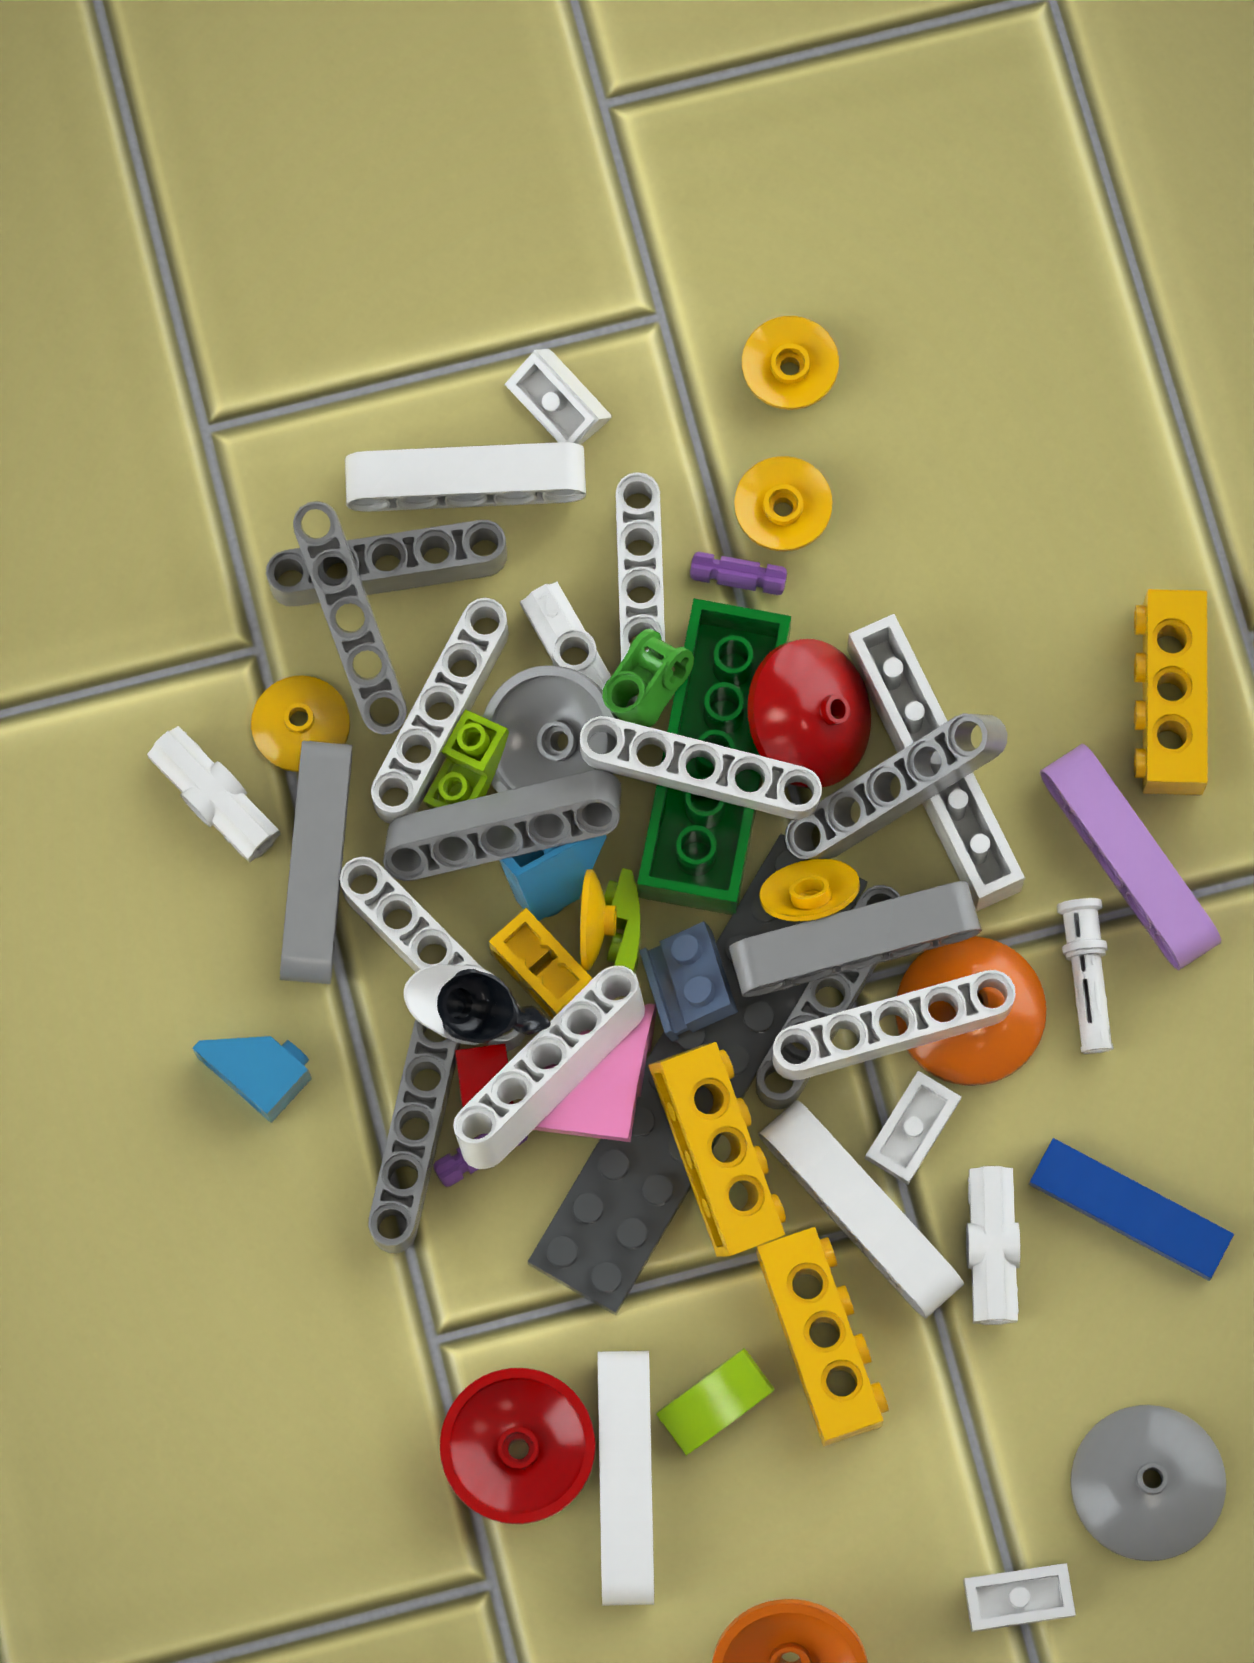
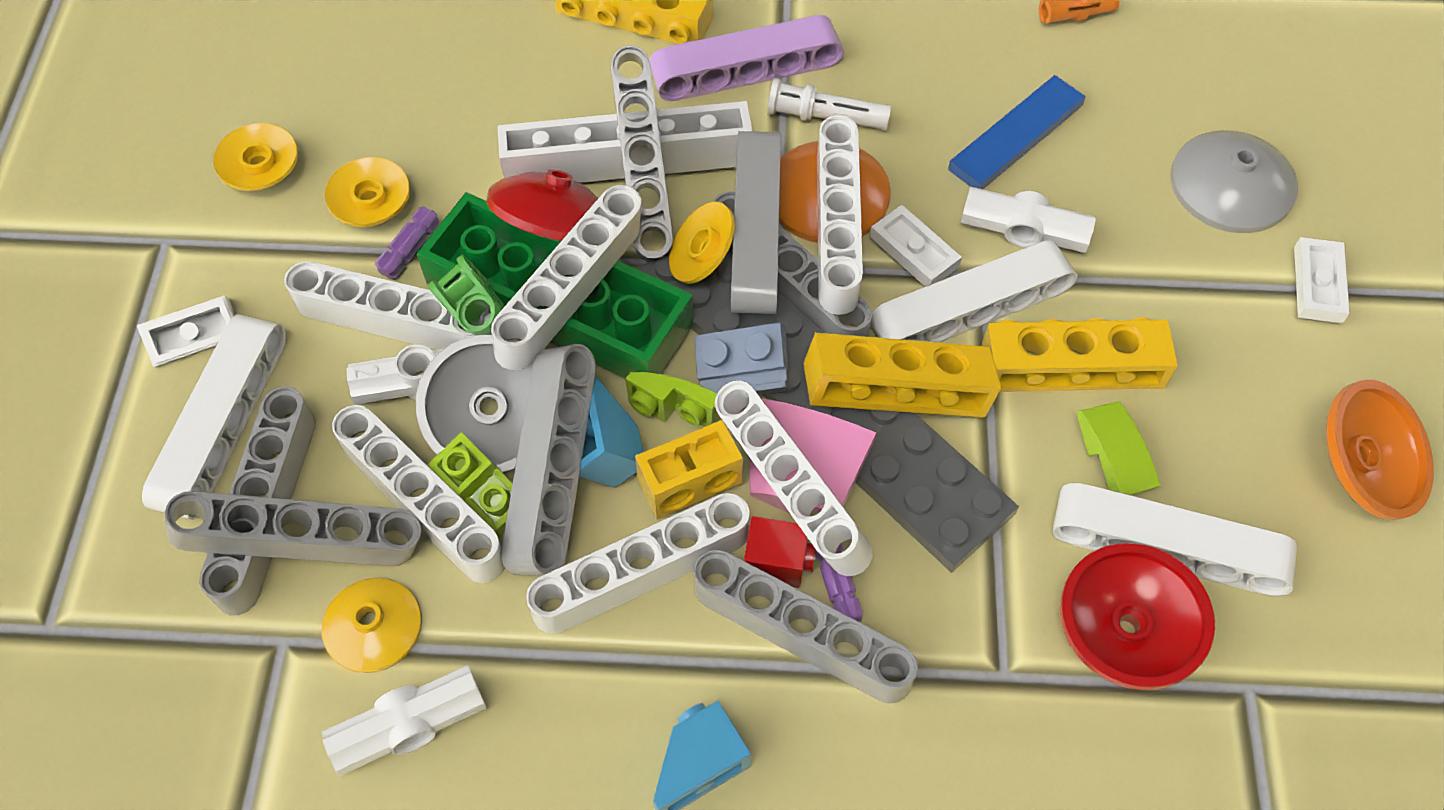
camera: 75 degrees left, 15 degrees down
light grey beam [280,741,353,984] -> none
black hair [404,964,551,1045] -> none
yellow dish [580,869,617,970] -> none

